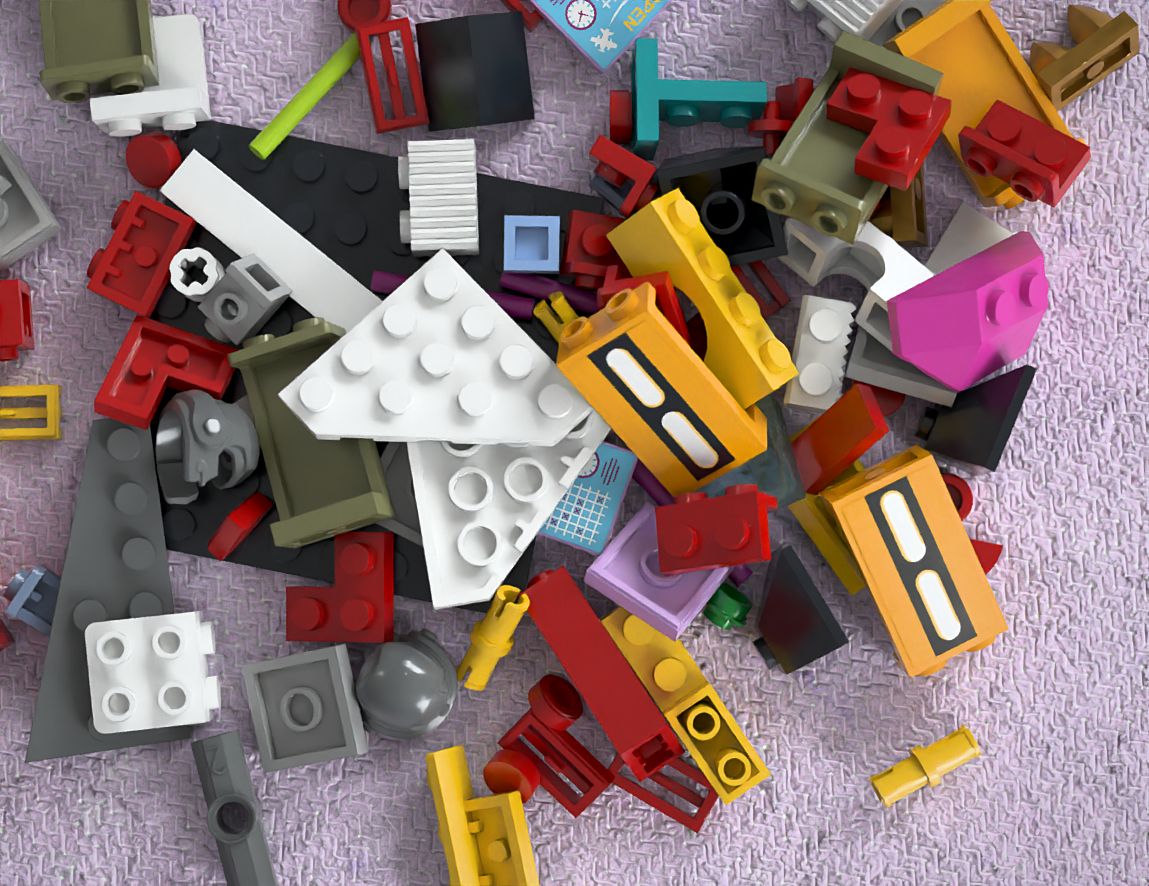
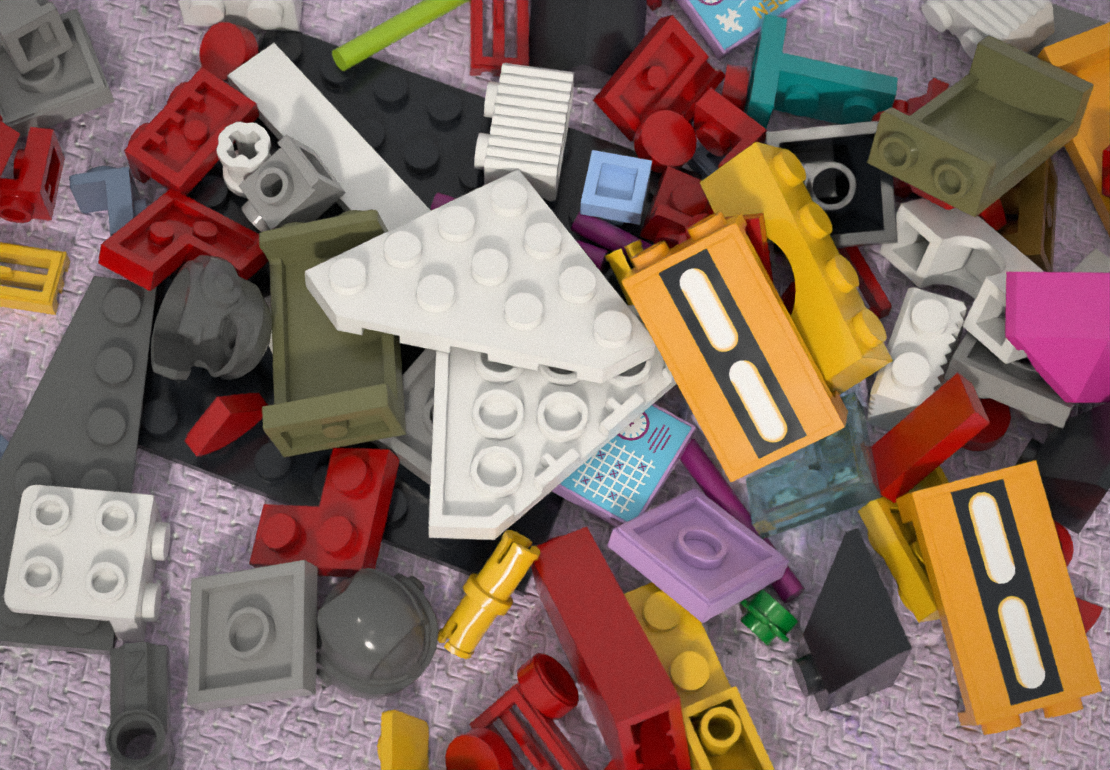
camera: 10 degrees right, 20 degrees down
red bracket [655,484,778,575] -> none
red plate [826,67,952,191] -> none
none -> sand blue bracket [69,166,150,236]
none -> red plate [593,15,725,142]
none -> red tile [634,110,697,173]

